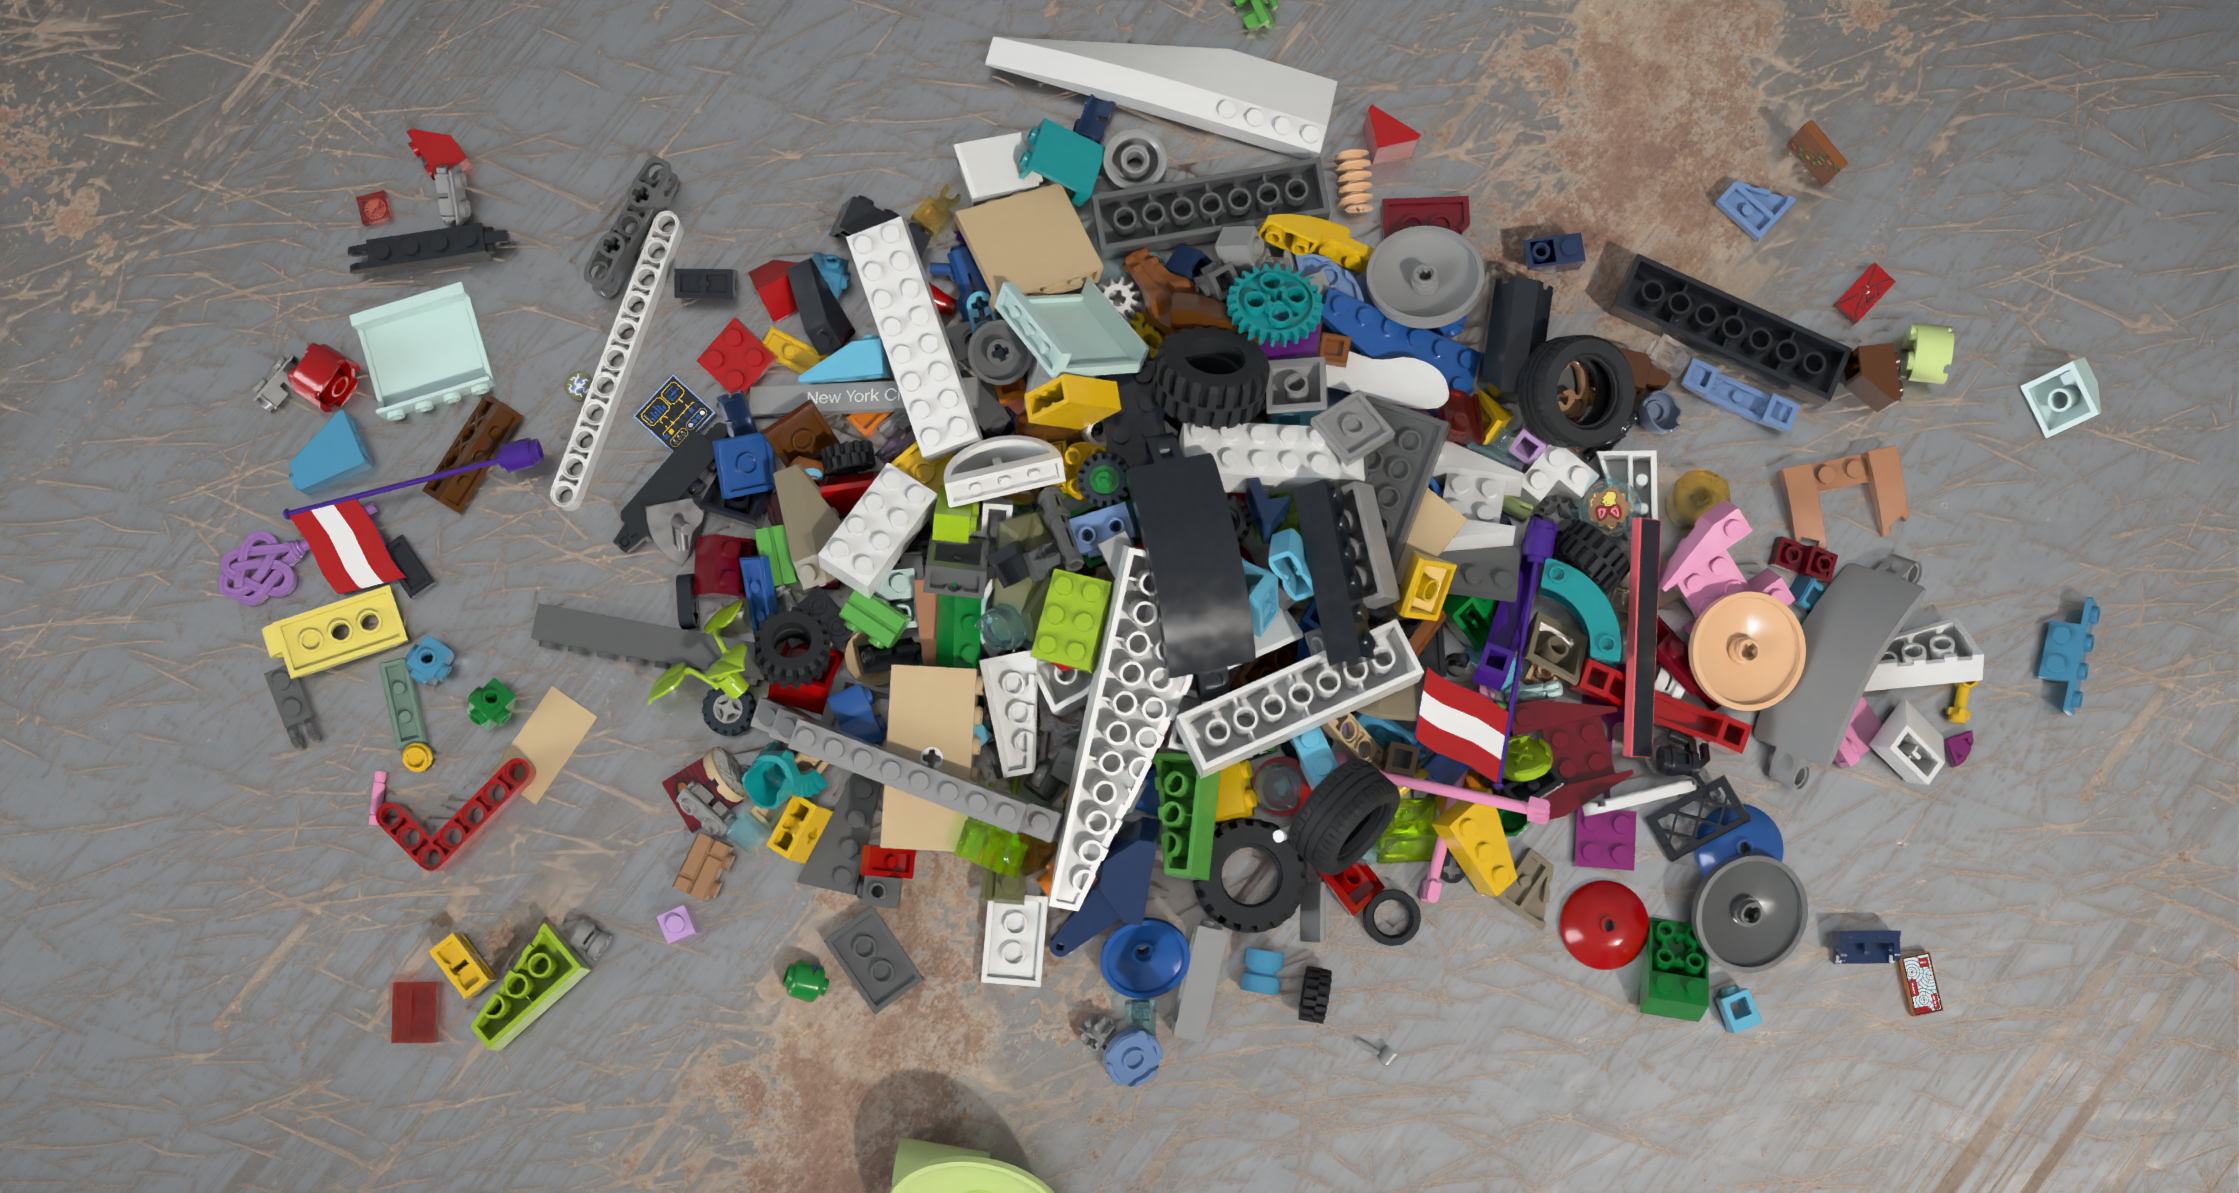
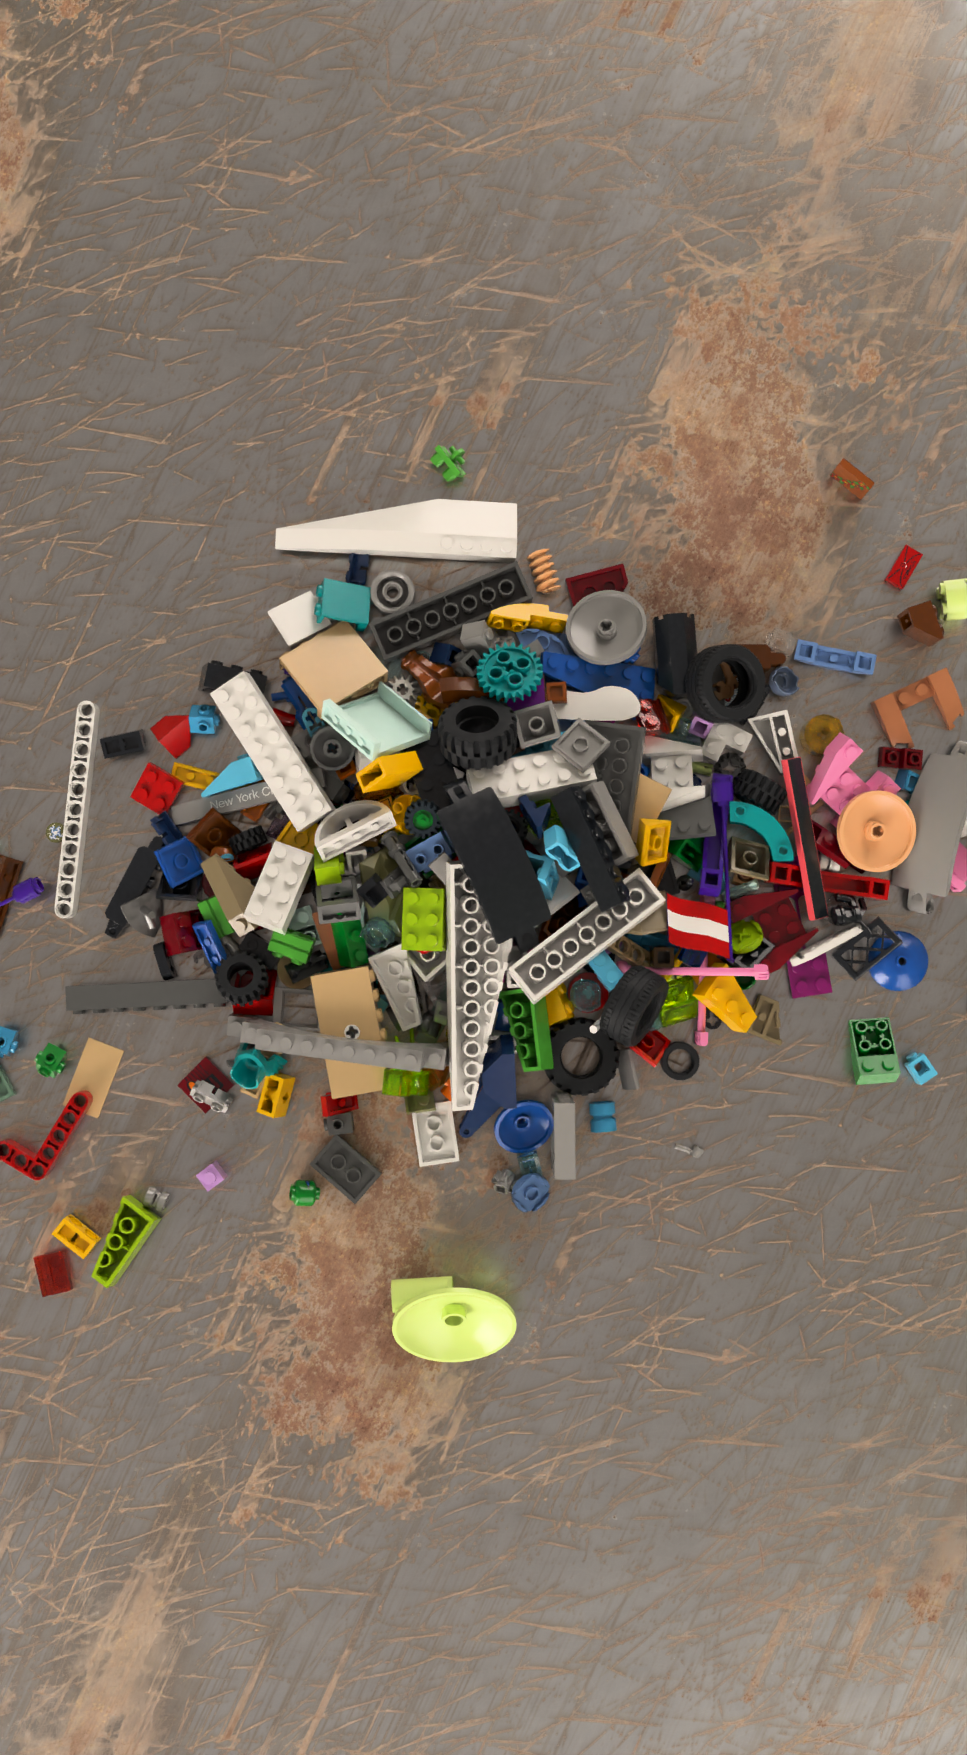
camera: 10 degrees left, 5 degrees up
yellow plate [402,742,433,772] -> none
dark grey piece [584,156,679,298] -> none
black tile [633,374,717,452] -> none
lime plant [647,599,749,706] -> none
medium nougat brick [672,832,735,901] -> none
black wheel [701,688,757,736] -> none
tile [703,747,748,802] -> none
clear light blue brick [725,810,772,853] -> none
black slope [786,257,856,356] -> none
dark grey wing [797,773,882,895] -> none
blue brick [827,683,888,744] -> none
clear yellow plate [911,184,961,237] -> none
black tyre [1298,966,1332,1024] -> none
red slope [1363,104,1421,165] -> none
dark blue slope [1523,232,1586,273] -> none
red dish [1559,880,1649,970] -> none
tile [1581,478,1641,537] -> none
black brick [1608,254,1853,408] -> none
dark grey dish [1691,853,1808,973] -> none
medium blue wing [1714,181,1796,242] -> none

